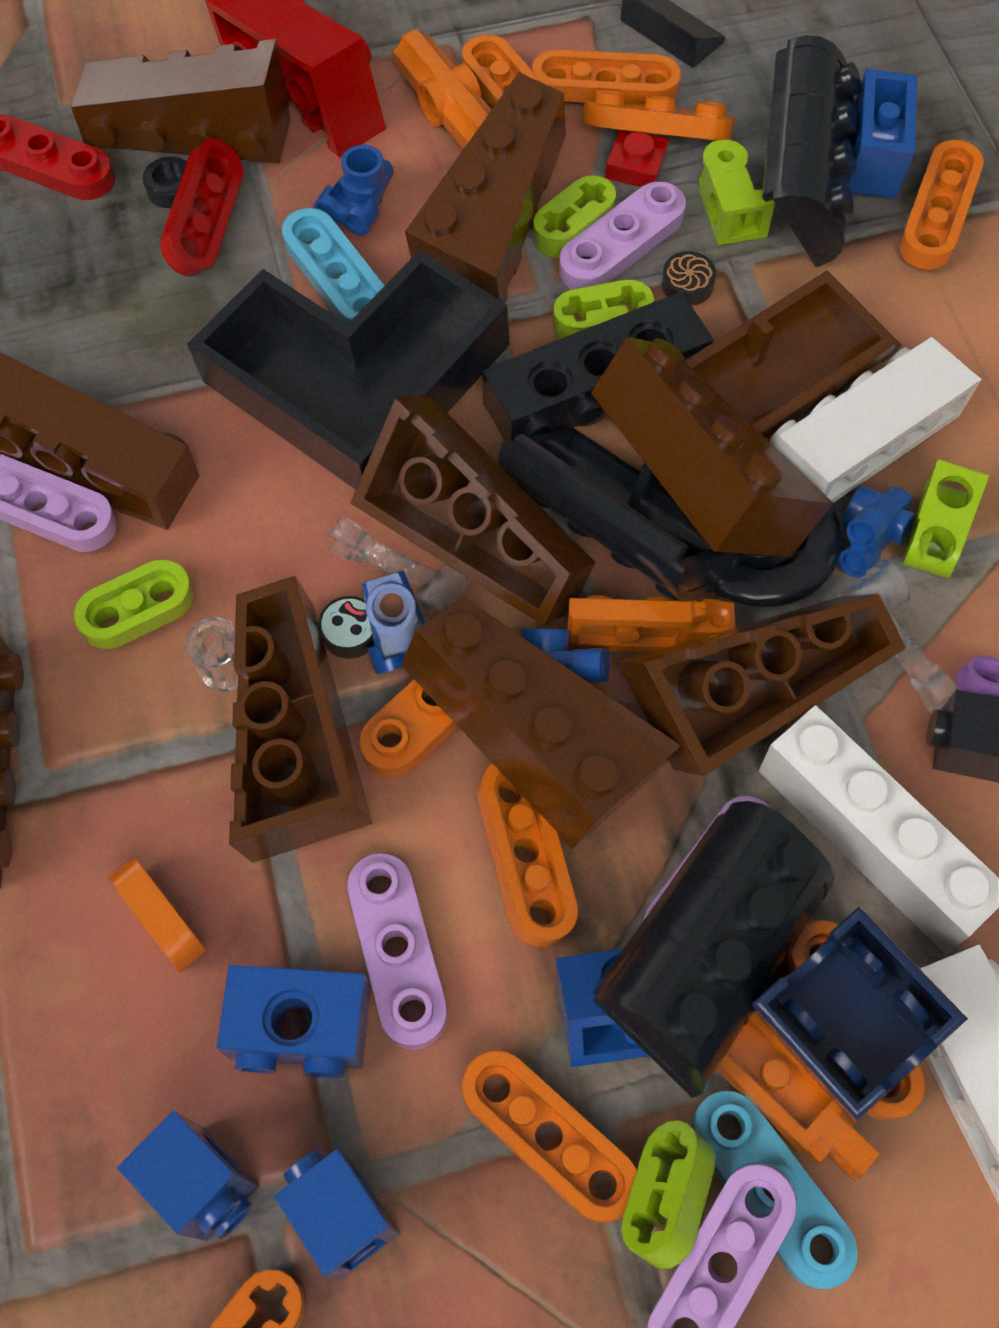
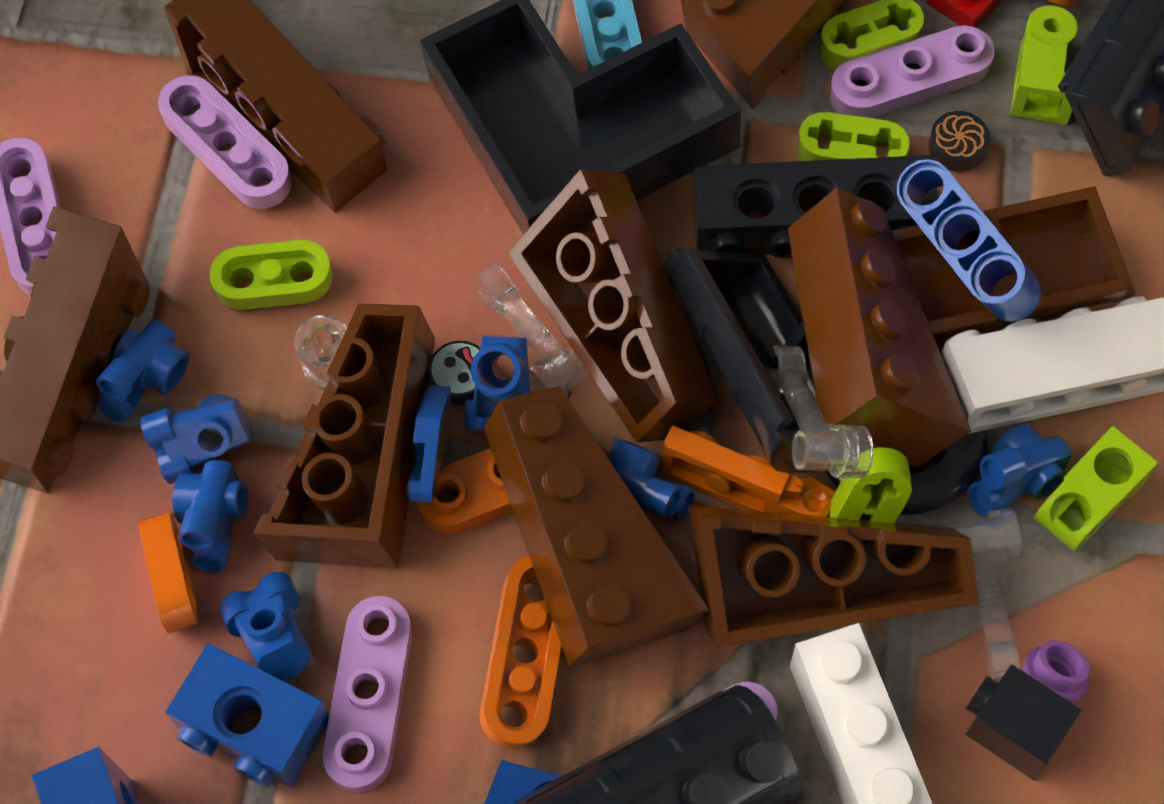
camera: 25 degrees right, 0 degrees up
none -> blue plate [96,320,190,423]
none -> blue plate [141,394,253,484]
none -> blue plate [172,460,249,573]
none -> blue plate [219,572,311,681]
none -> blue tile [407,385,451,503]
none -> clear brick [765,346,873,478]
none -> lime beam [828,447,912,530]
none -> blue beam [897,159,1041,322]

